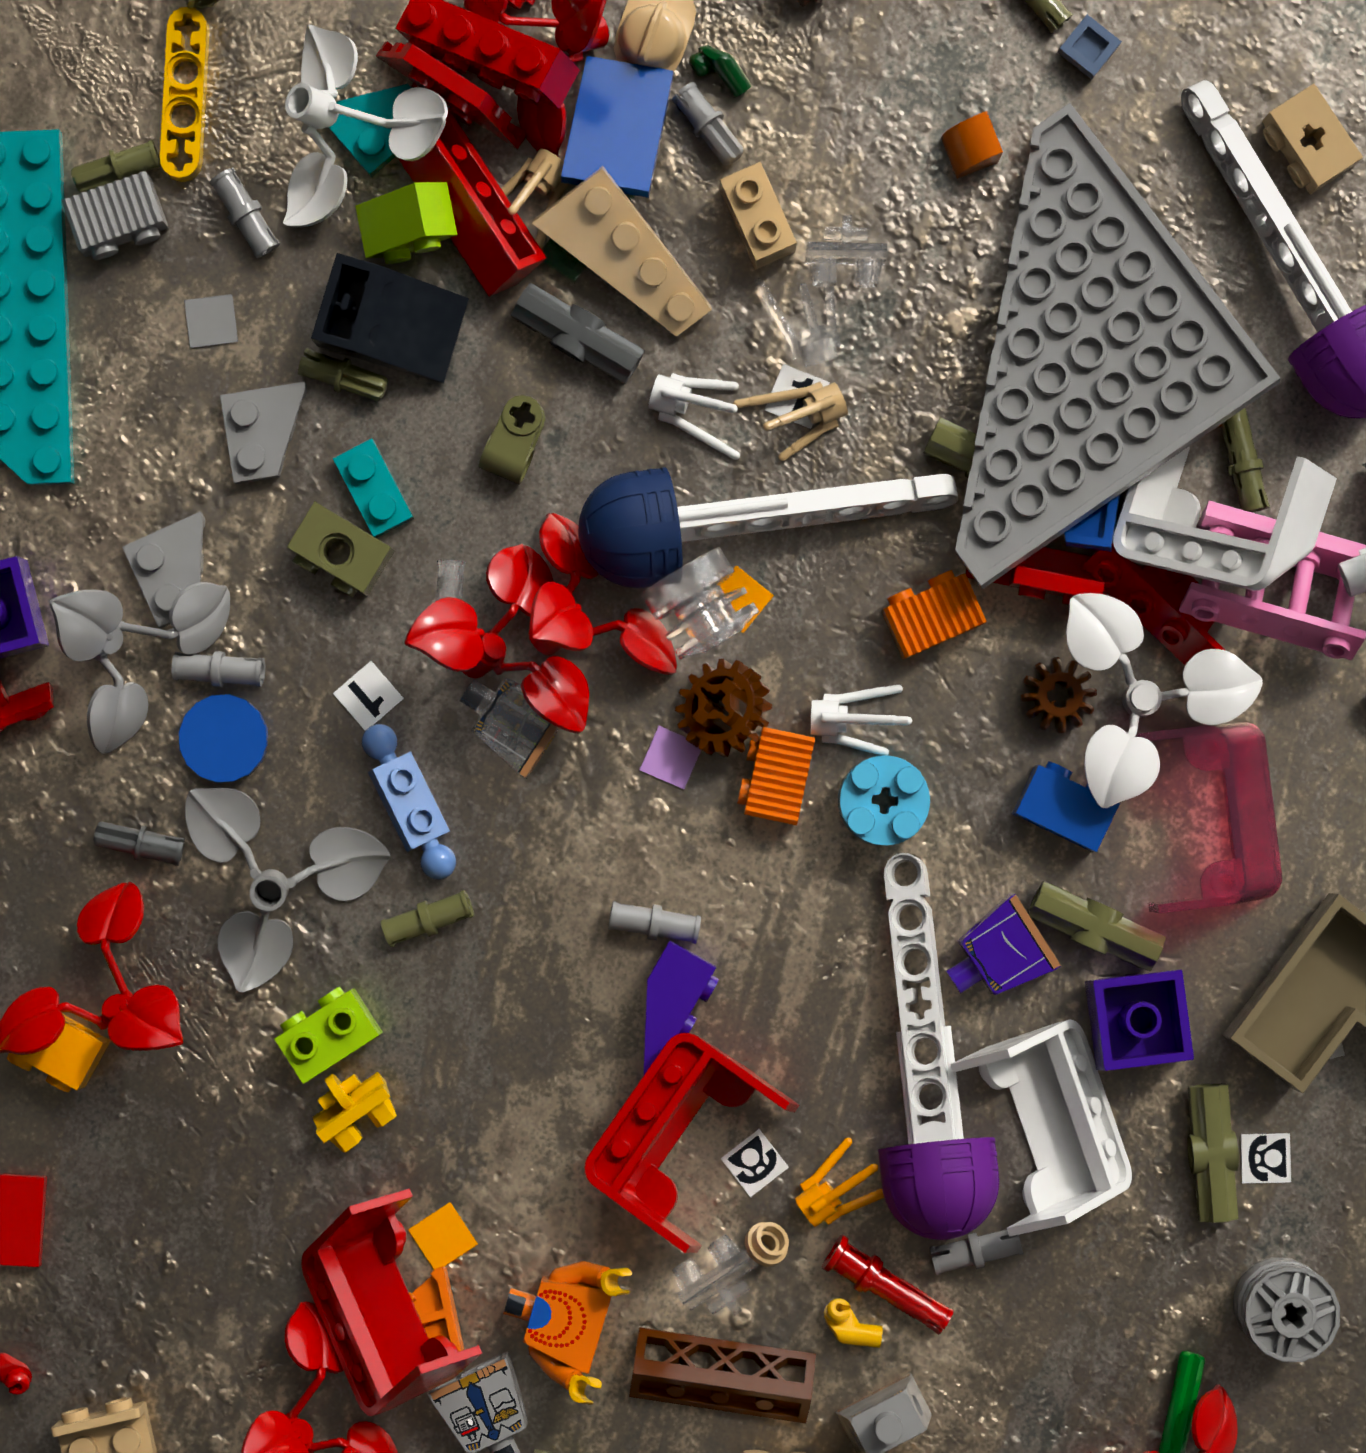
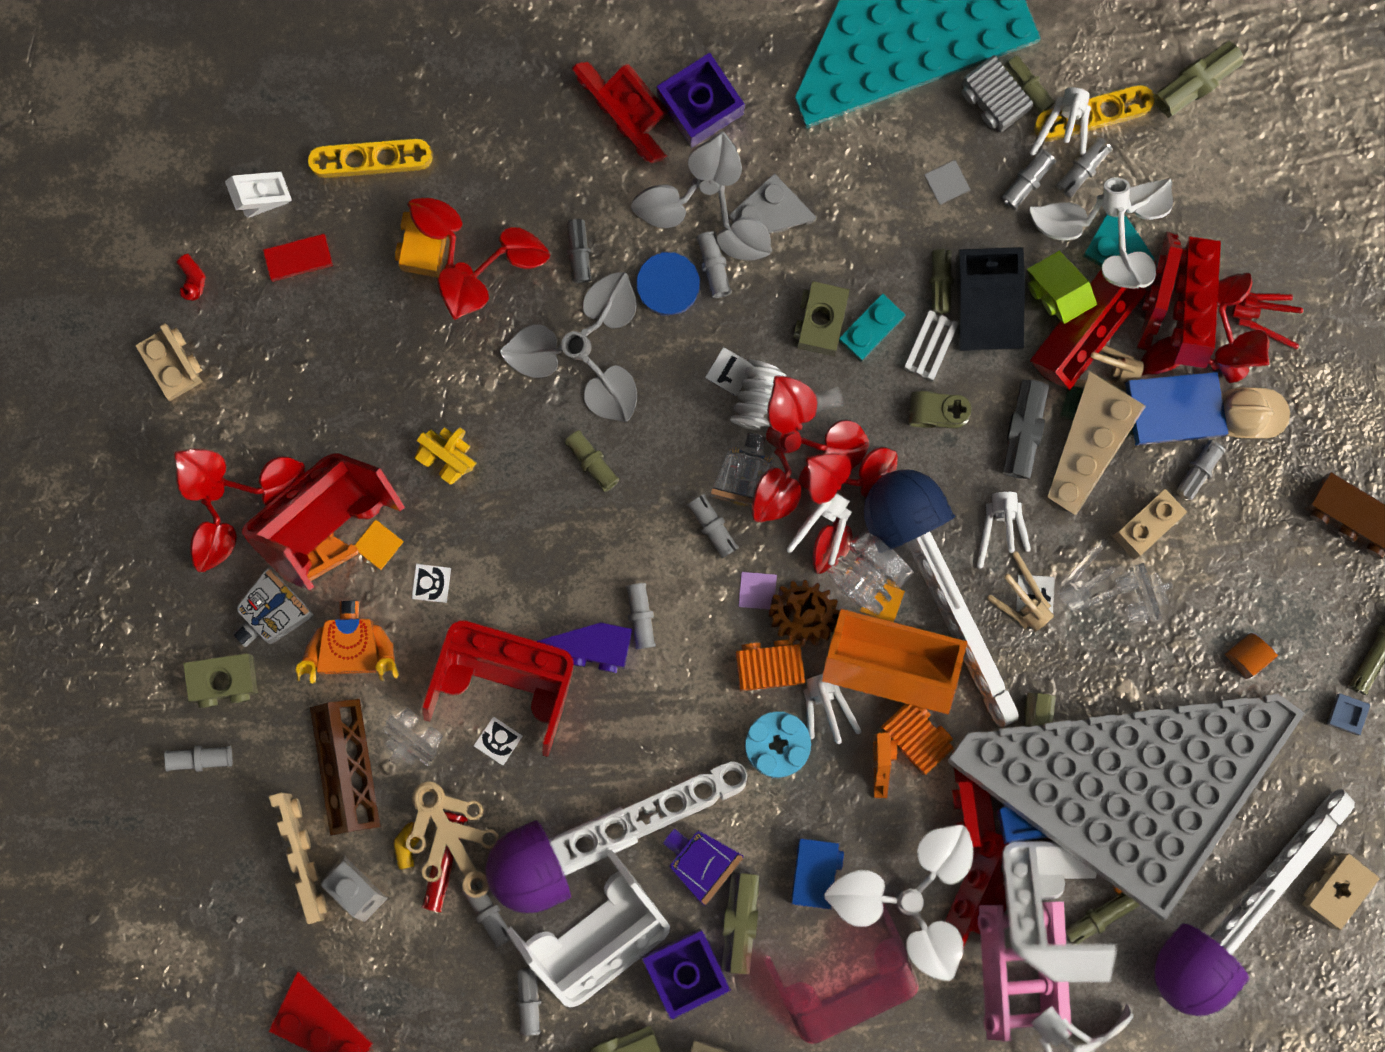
camera: 65 degrees right, 5 degrees down
light grey wing [220,382,307,484] -> none
lime brick [274,986,383,1084] -> none
medium blue plate [362,724,456,880] -> none
dark green arm [689,45,752,98] -> none
tan plate [745,1222,789,1267] -> none
light orange plant [795,1137,884,1227] -> none
reddish brown gear [1020,657,1097,733] -> none
none -> tan plant [406,782,500,898]
none -> white sticker [412,564,451,603]
none -> light grey axle [516,968,542,1036]
none -> light grey pin [687,494,739,558]
none -> white piece [730,359,786,431]
none -> white plant [787,493,852,566]
none -> orange piece [822,609,968,715]
none -> orange wing [873,733,897,798]
none -> white tile [904,310,959,382]
none -> white plant [1030,87,1091,156]
none -> light grey pin [1056,137,1113,198]

